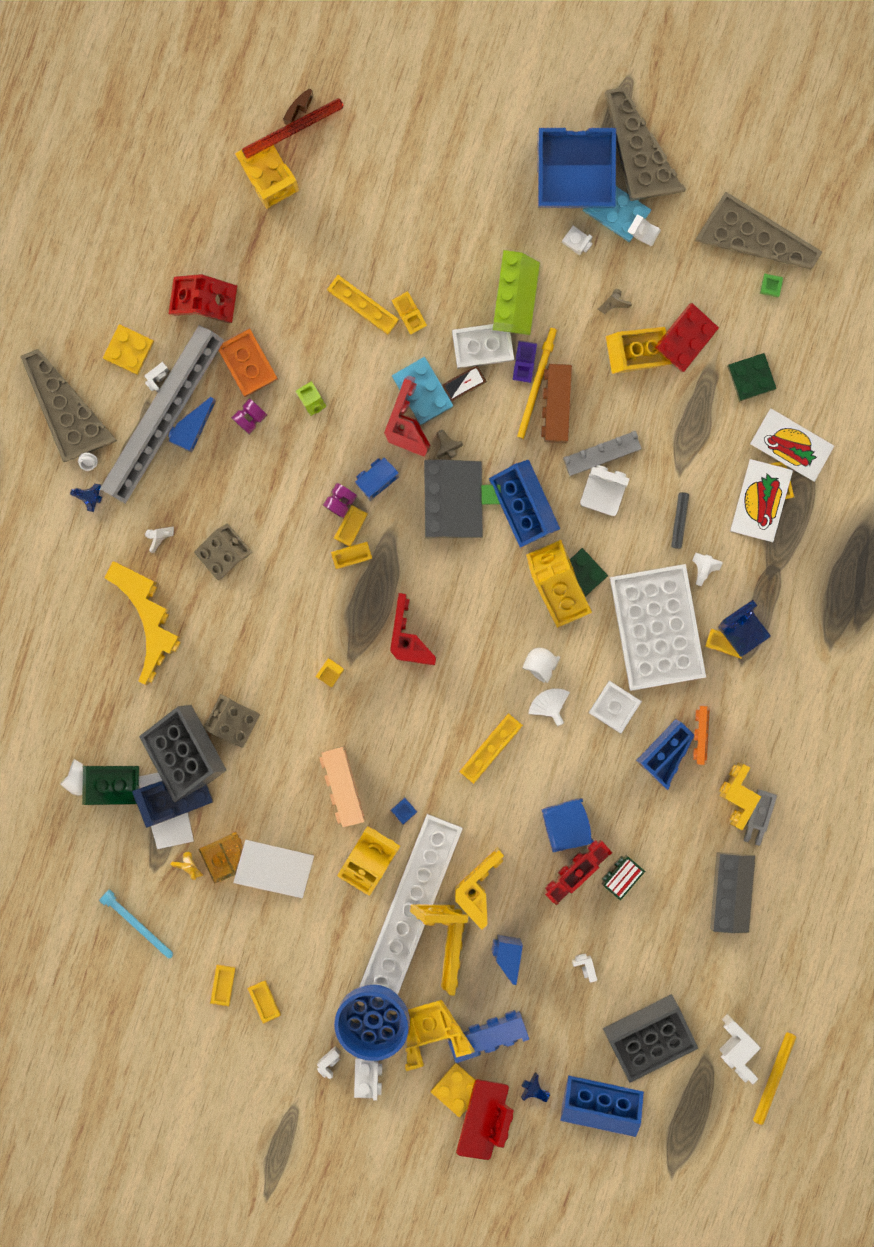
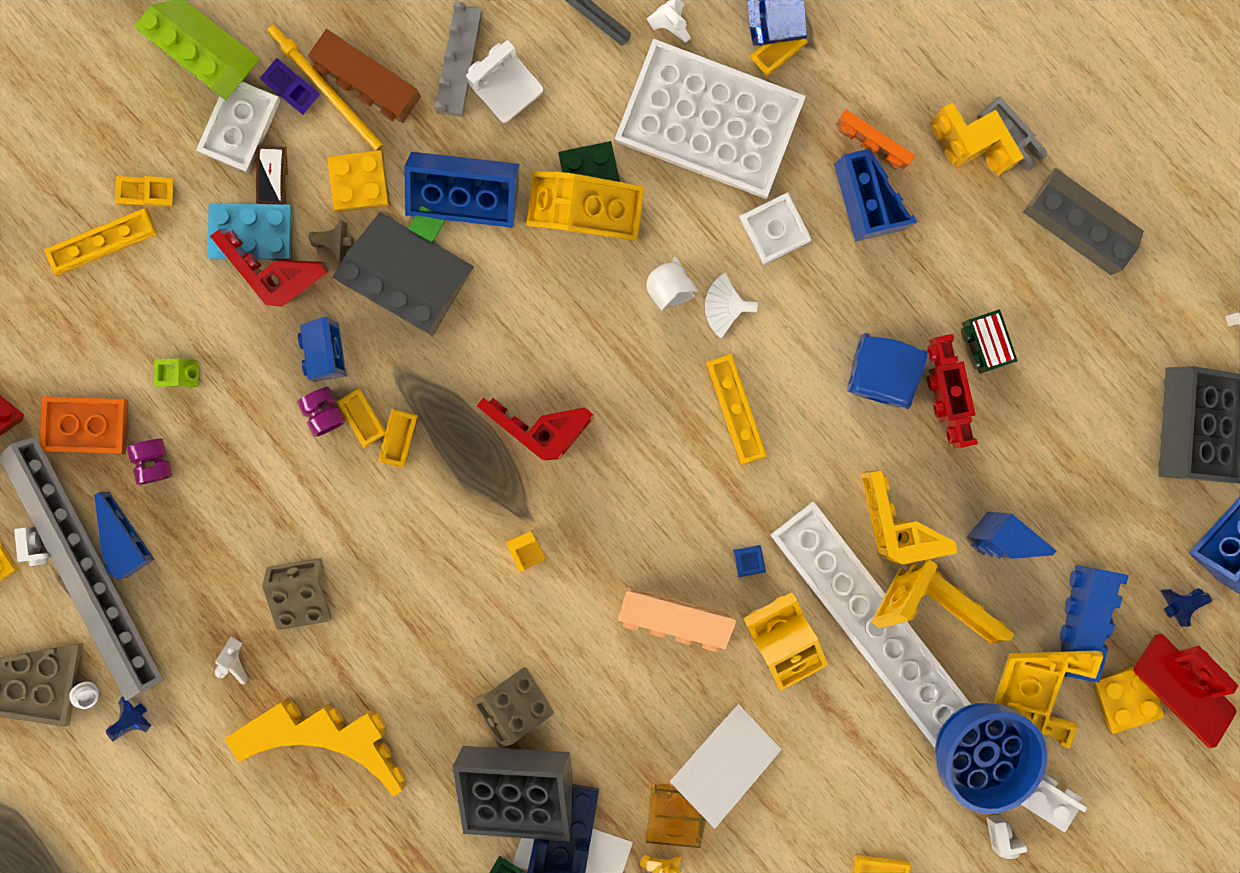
camera: 60 degrees left, 0 degrees up
white bracket [572,954,597,983] -> none
none -> yellow plate [327,150,390,213]

